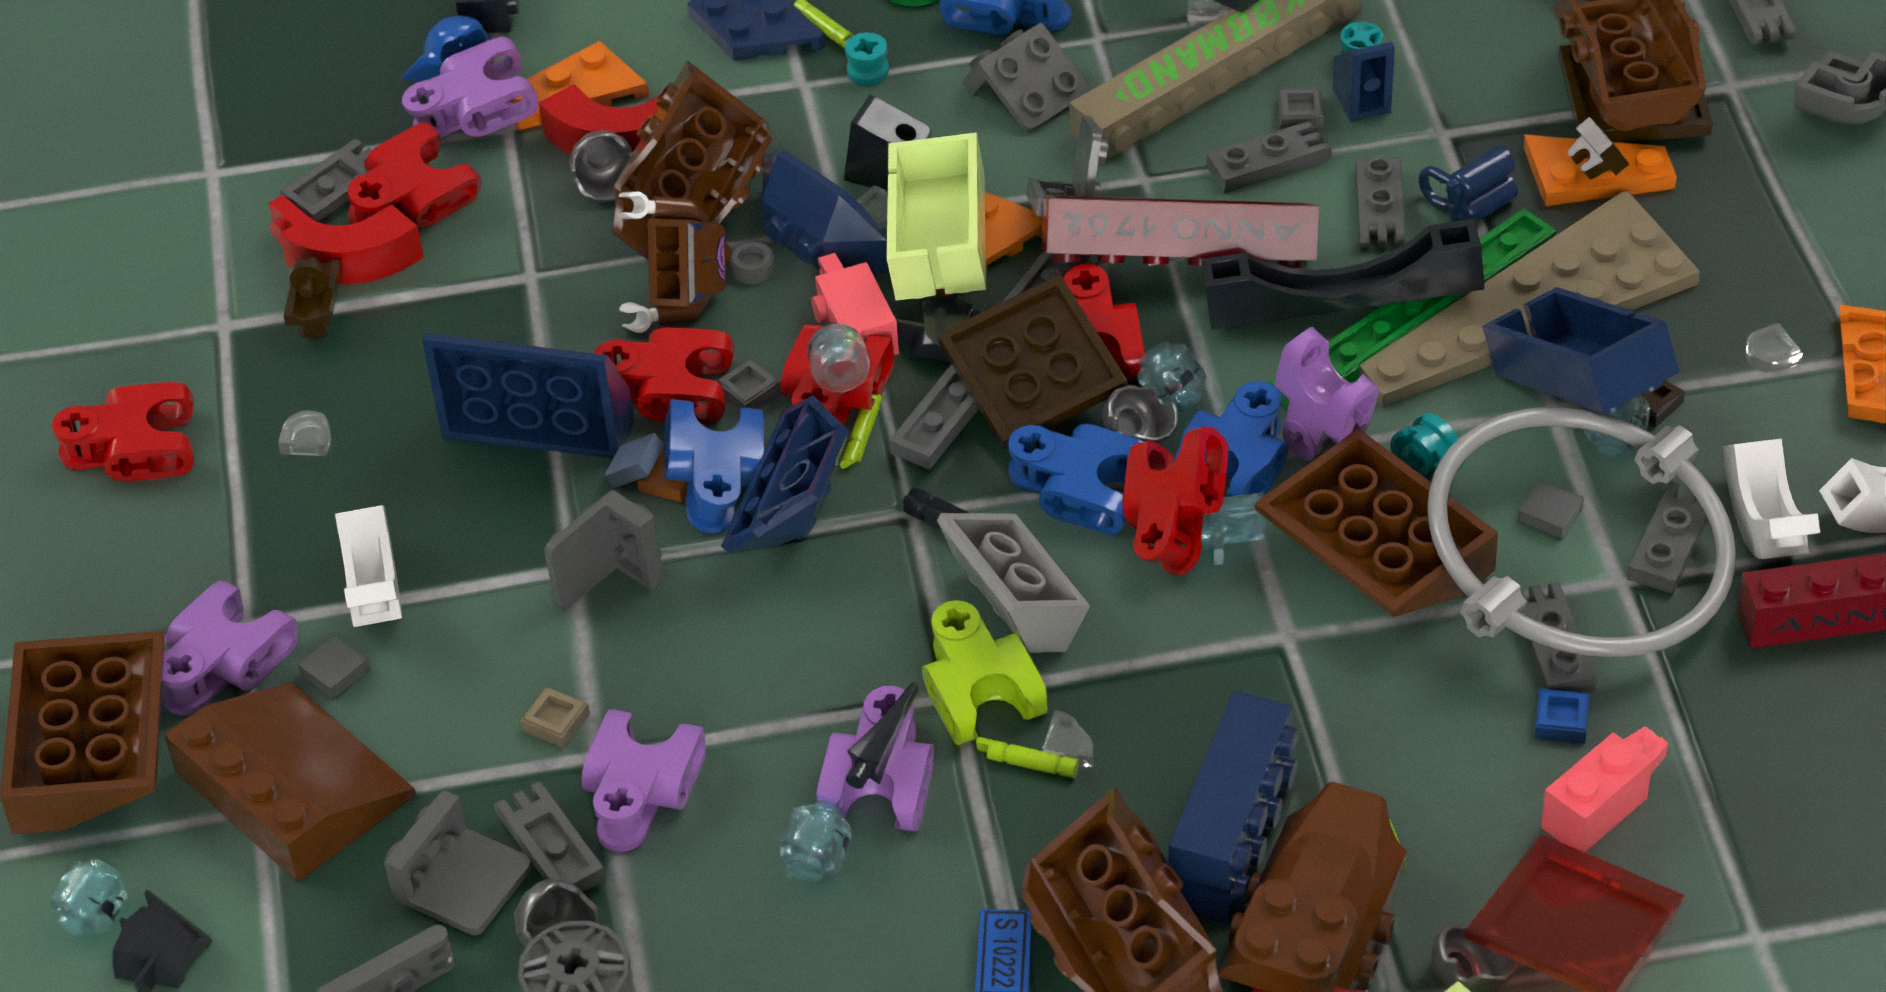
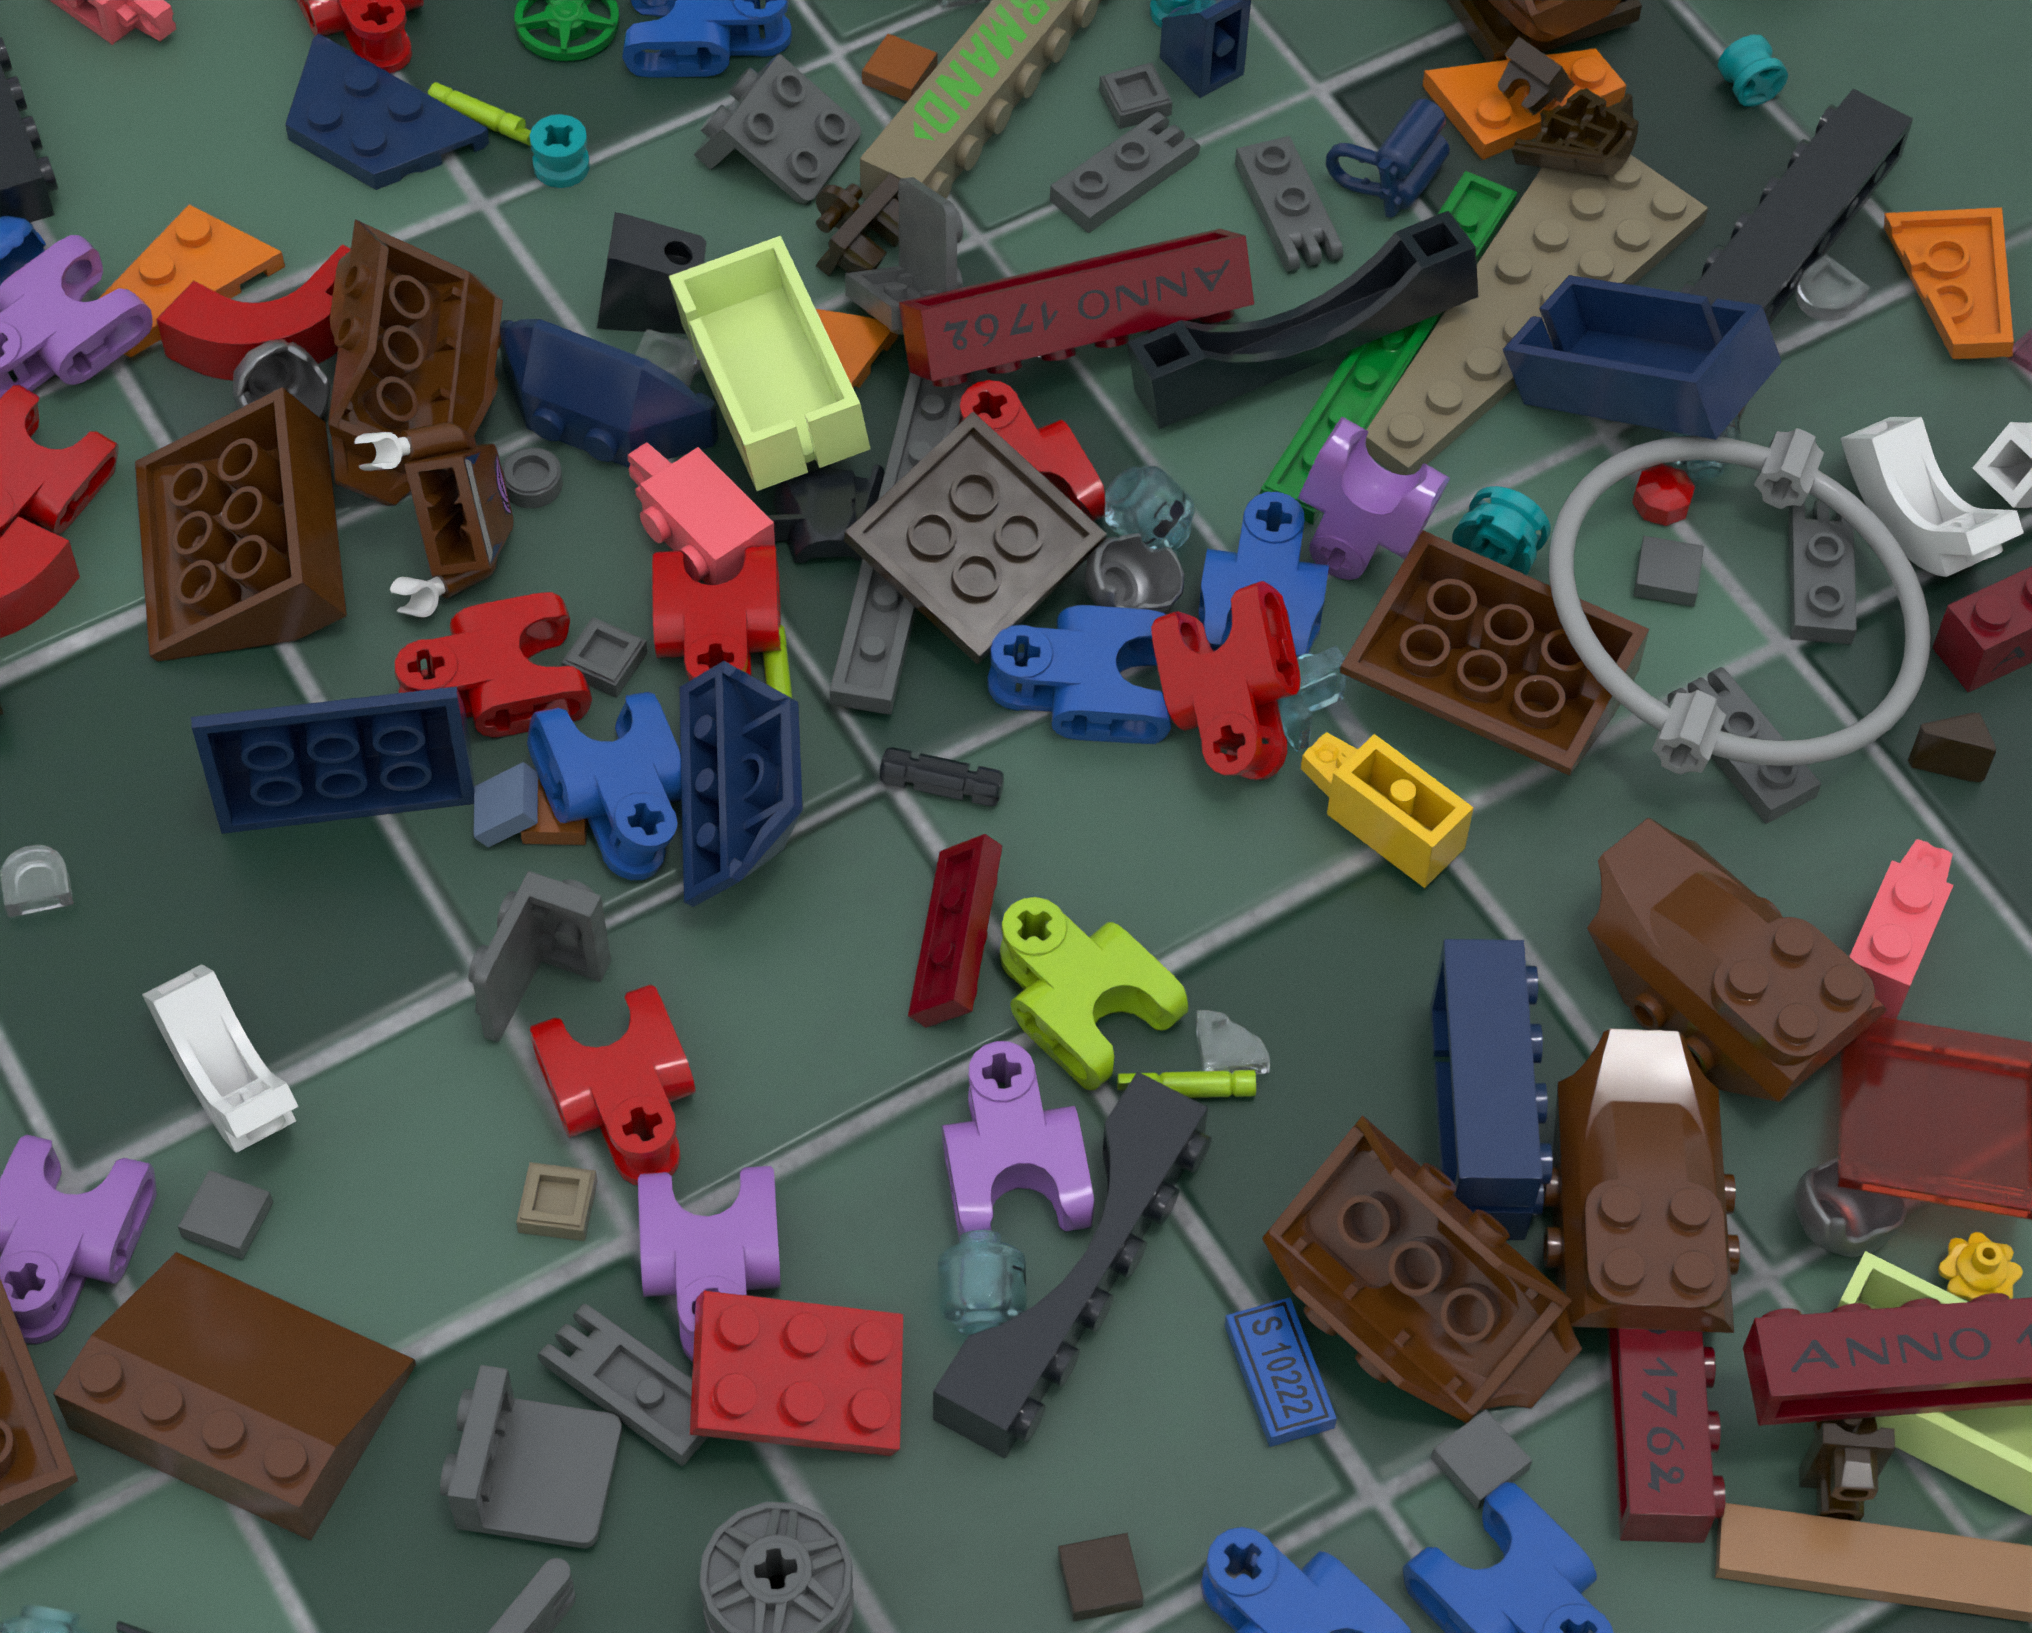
camera: 25 degrees left, 10 degrees up
flat silver hair [514,878,598,947] -> none
clear light blue head [806,323,870,392] -> none
black piece [845,682,920,789] -> none
light grey slope [937,513,1090,653] -> none
blue tile [1534,688,1590,743] -> none
none -> reddish brown slope [135,387,347,662]
none -> red piece [530,984,696,1186]
none -> red plate [690,1290,903,1456]
none -> dark brown hips [816,173,899,276]
none -> dark orange tile [862,34,938,101]
none -> dark red plate [908,834,1003,1028]
none -> black arch [933,1071,1212,1459]
none -> yellow hinge [1301,732,1474,888]
none -> dark brown piece [1511,88,1639,176]
none -> reddish brown slope [1587,818,1887,1102]
none -> red tile [1632,464,1695,526]
none -> black brick [1680,88,1913,325]
none -> teal wheel [1717,34,1788,107]
none -> dark brown slope [1908,712,1996,782]

